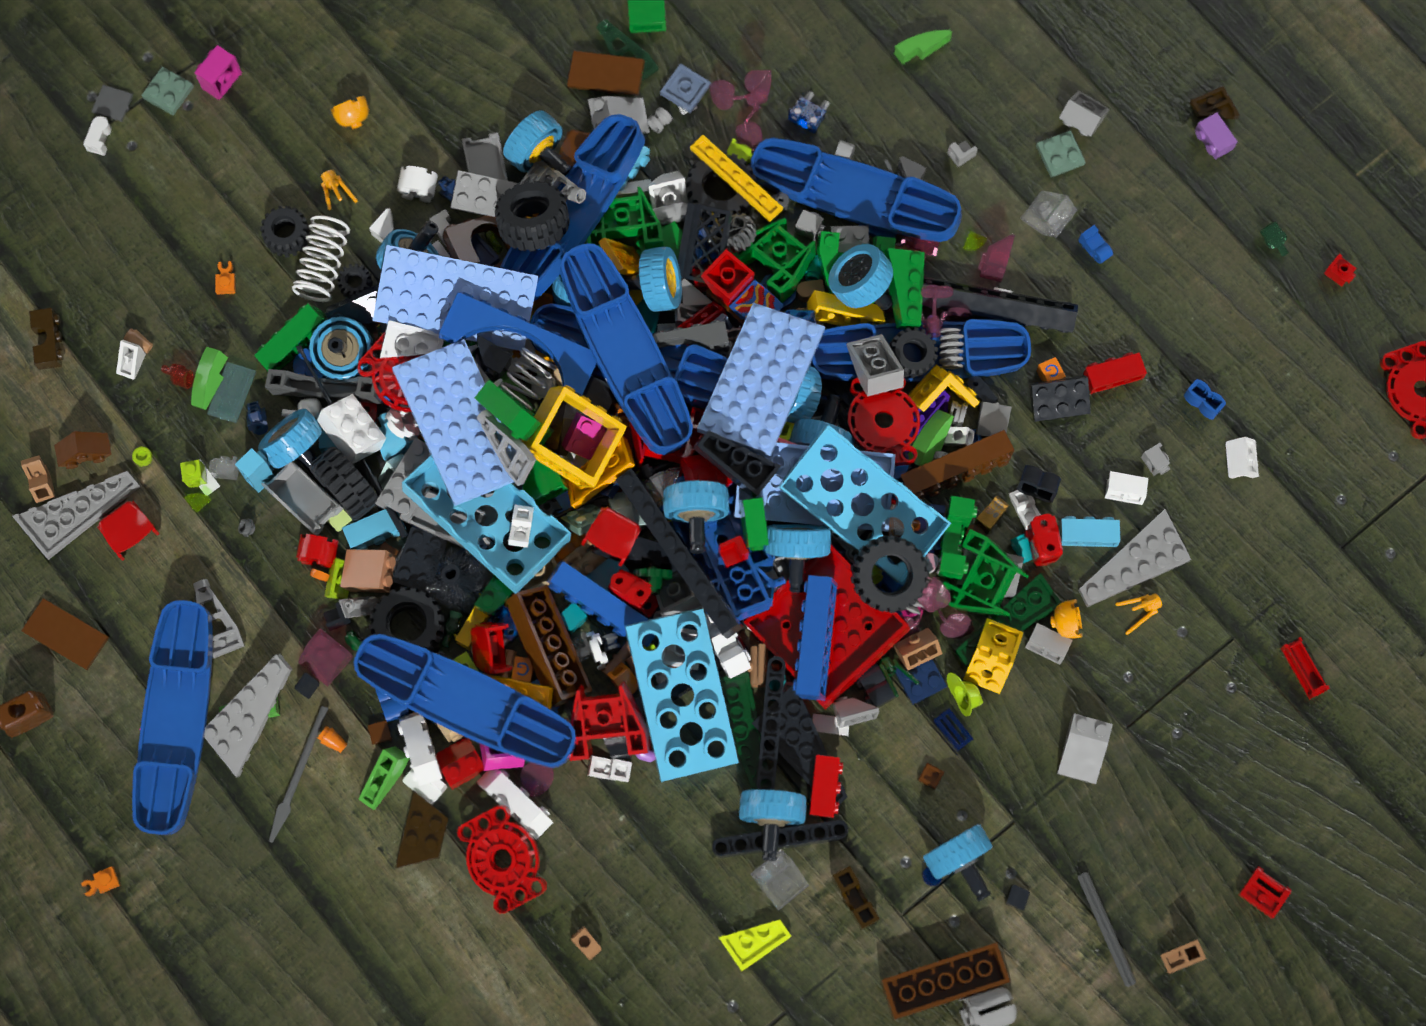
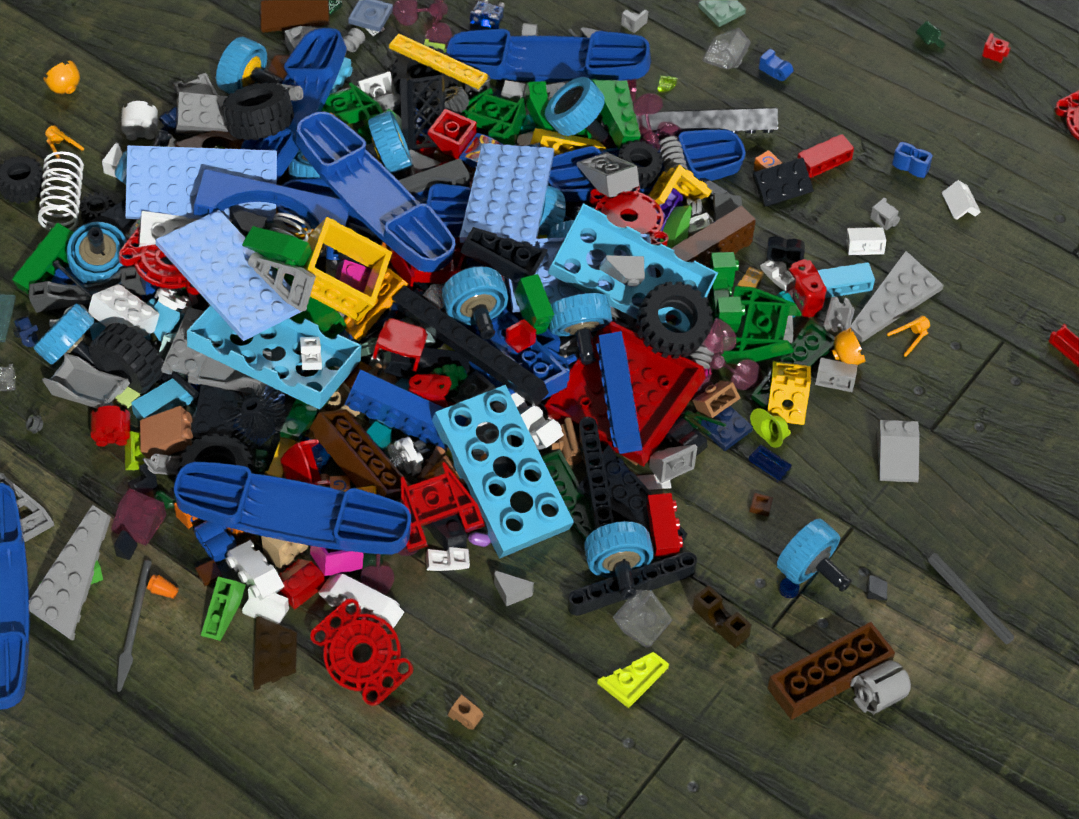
camera: 15 degrees left, 20 degrees down
medium azure brick [235,448,275,493] -> none
orange tile [309,568,330,582] -> none
clear pink slope [978,234,1015,282] -> none
medium nougat brick [1161,939,1206,974] -> none
none -> light grey slope [494,571,534,607]
none -> light grey slope [599,255,645,286]
none -> light grey hinge [824,297,855,337]

